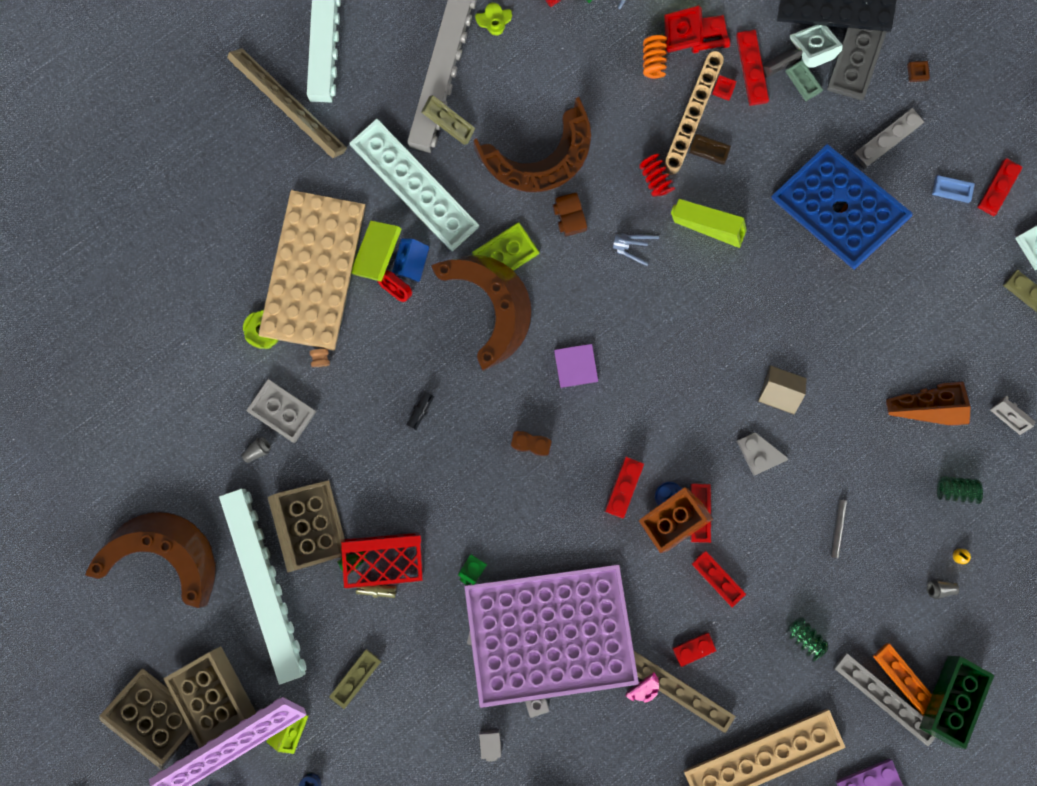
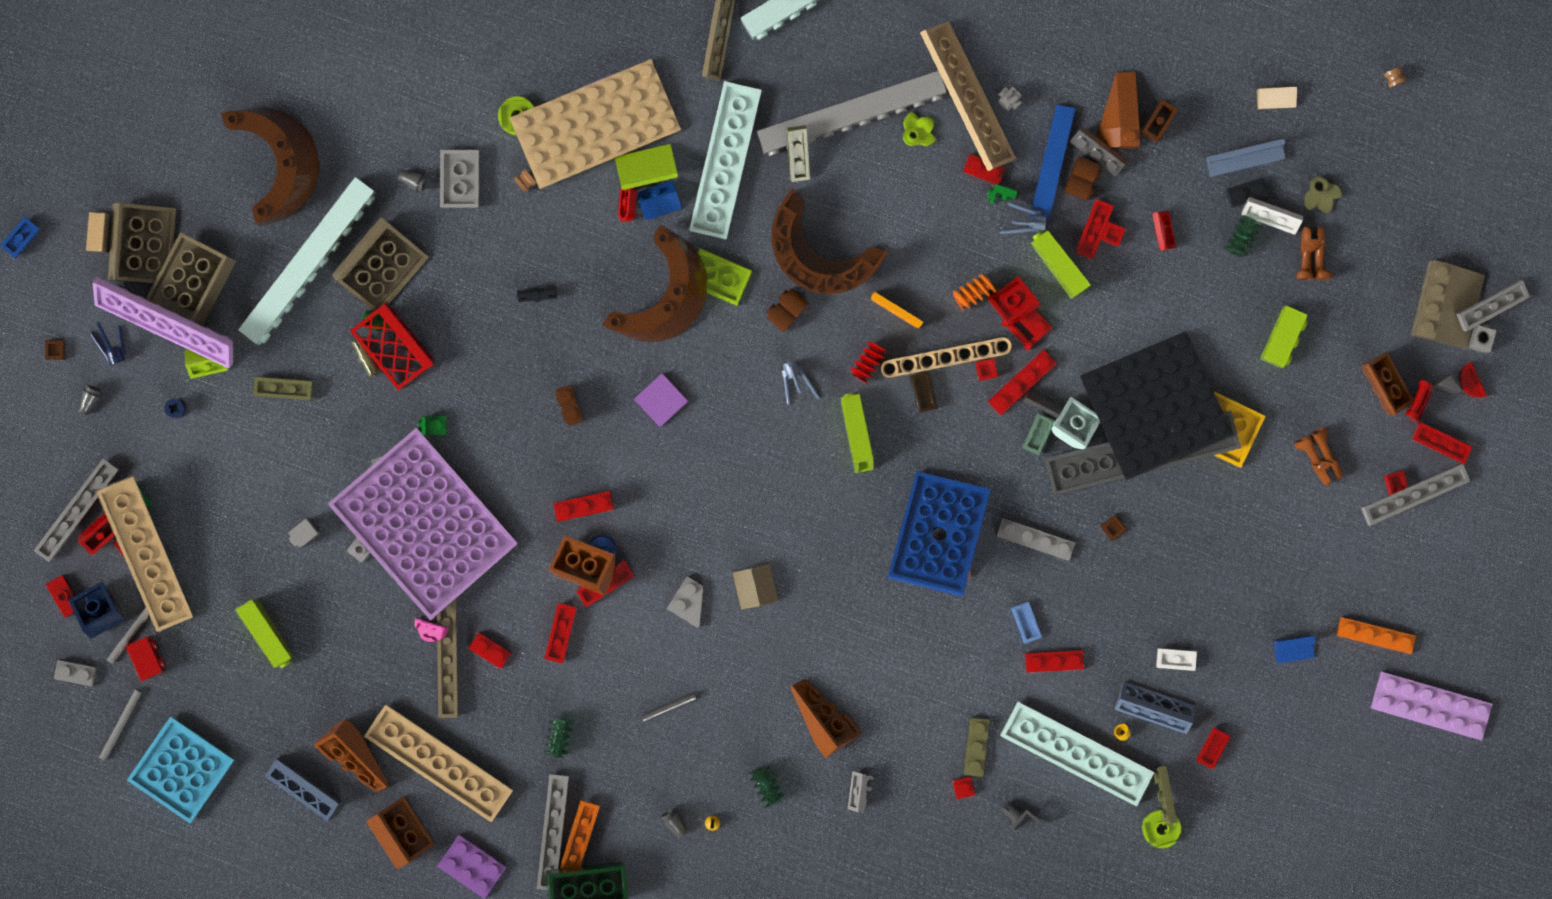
camera: 55 degrees right, 5 degrees up
none -> tan panel [86,212,110,253]
none -> light orange tile [870,291,923,329]

